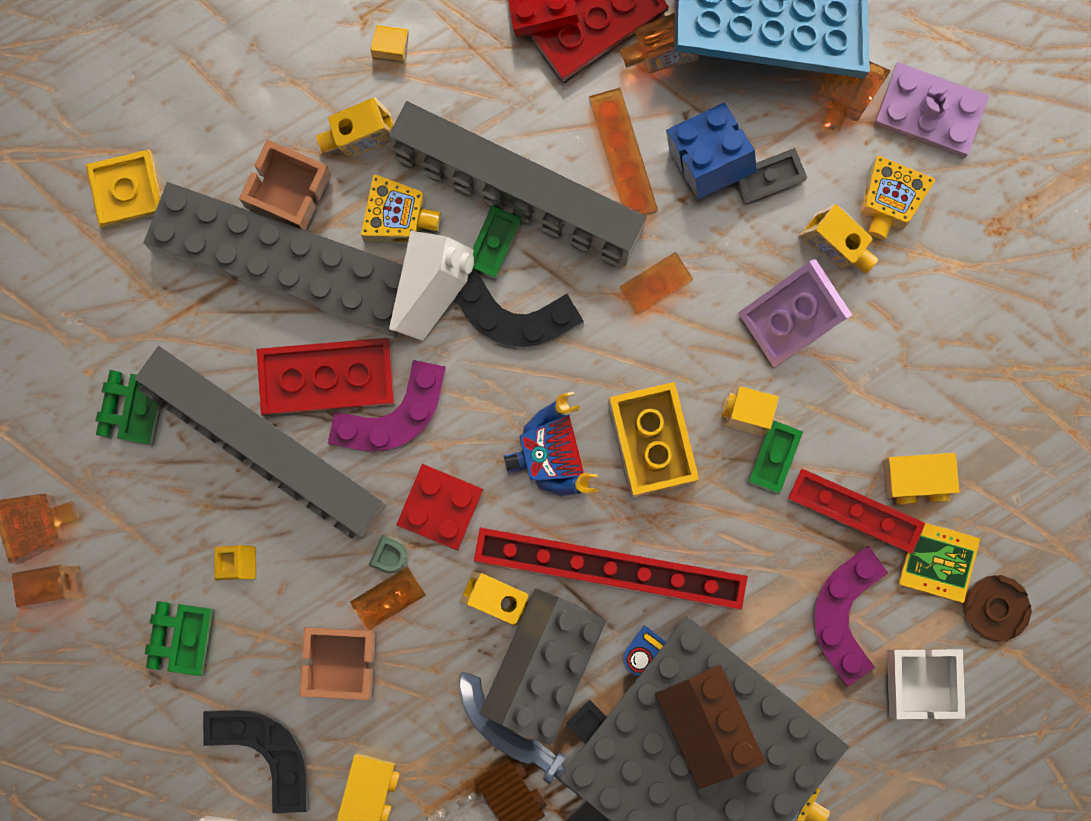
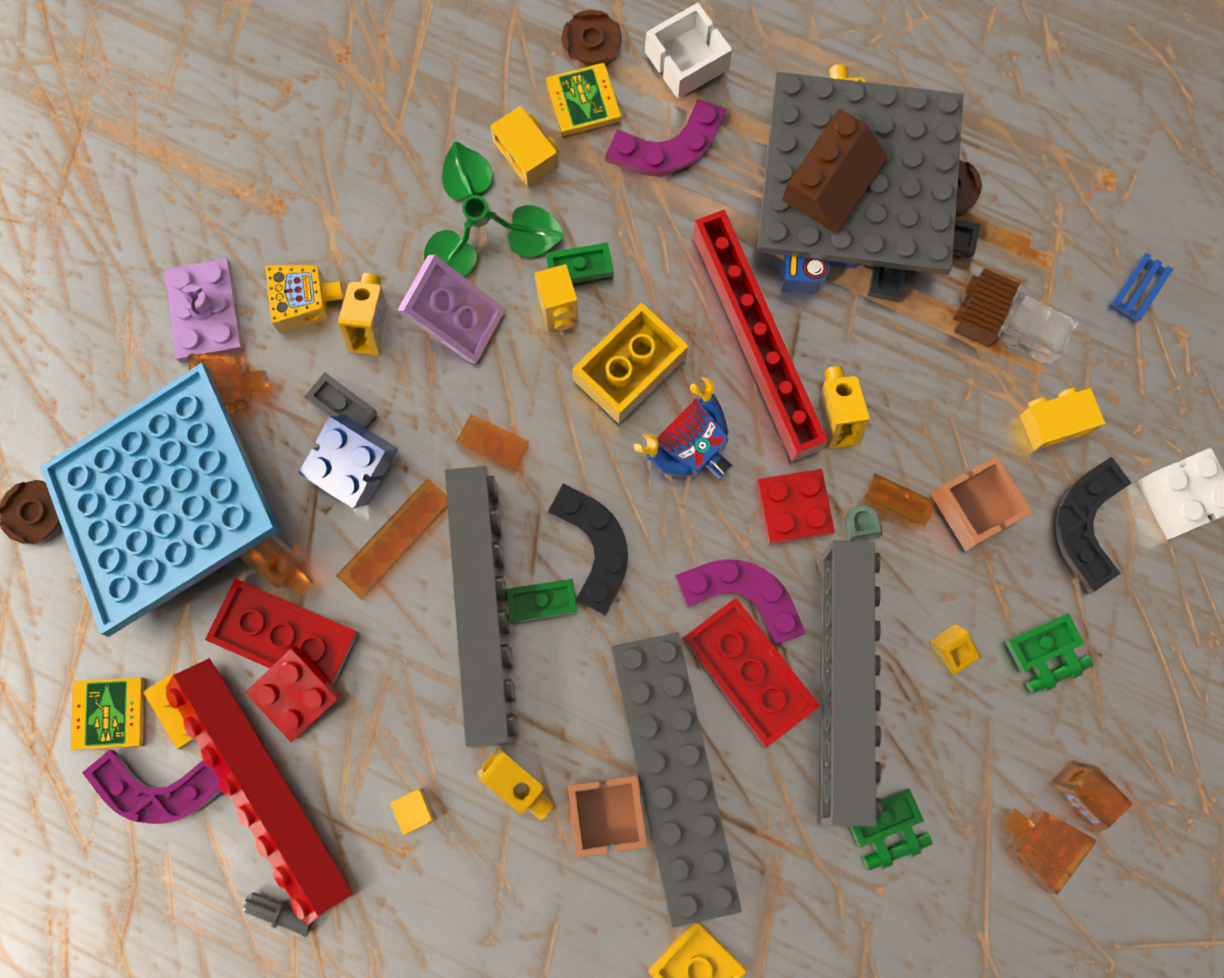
camera: 120 degrees left, 5 degrees down
yellow torso [361,174,441,243] -> none
white slope [389,231,474,341] -> none
sand blue sword [460,672,581,798] -> none
dark grey brick [479,588,607,746] -> none
red plate [788,468,926,554] -> none
none -> green plant [424,141,564,277]

